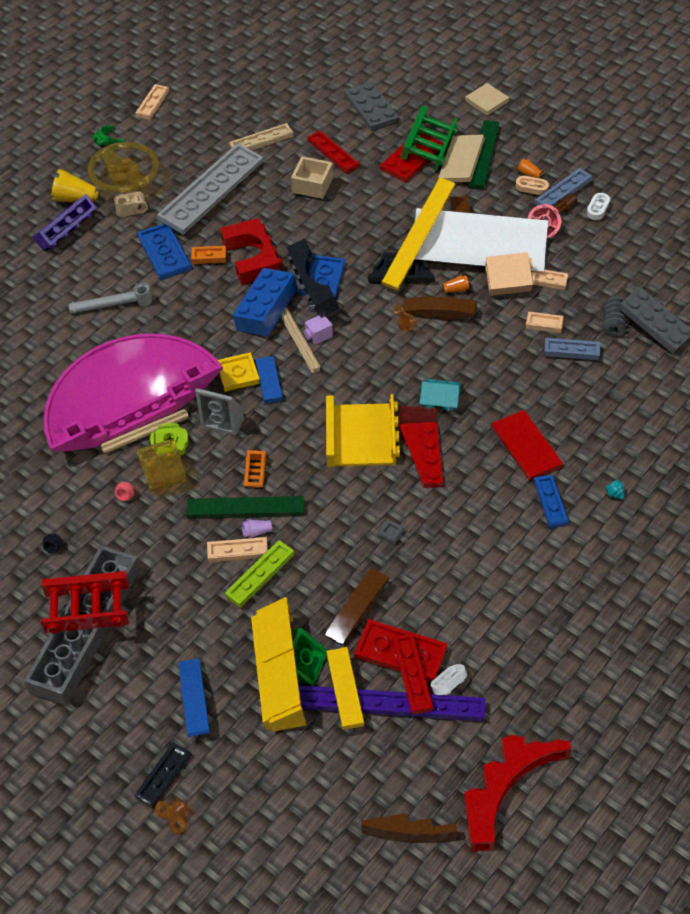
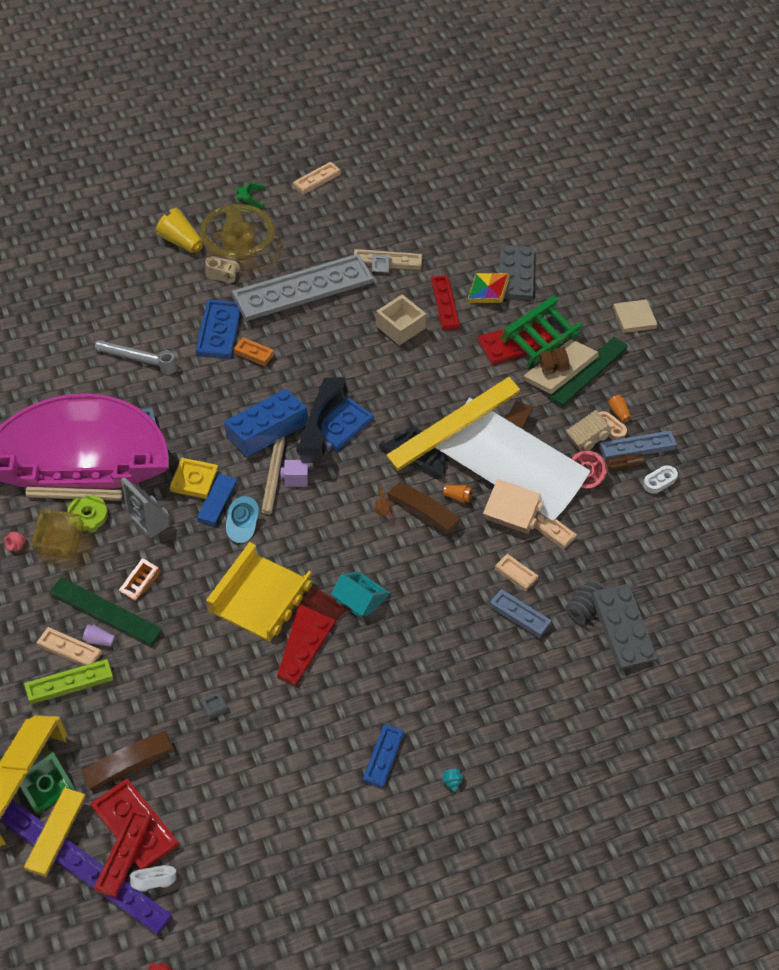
camera: 25 degrees right, 0 degrees up
dark purple brick [32,194,97,250] -> none
red arch [220,218,282,286] -> none
red tile [491,410,563,481] -> none
none -> medium azure piece [226,496,259,543]
none -> light grey tile [372,254,390,273]
none -> tile [468,273,510,303]
none -> reddish brown wheel [539,347,570,376]
none -> tan brick [566,410,611,452]

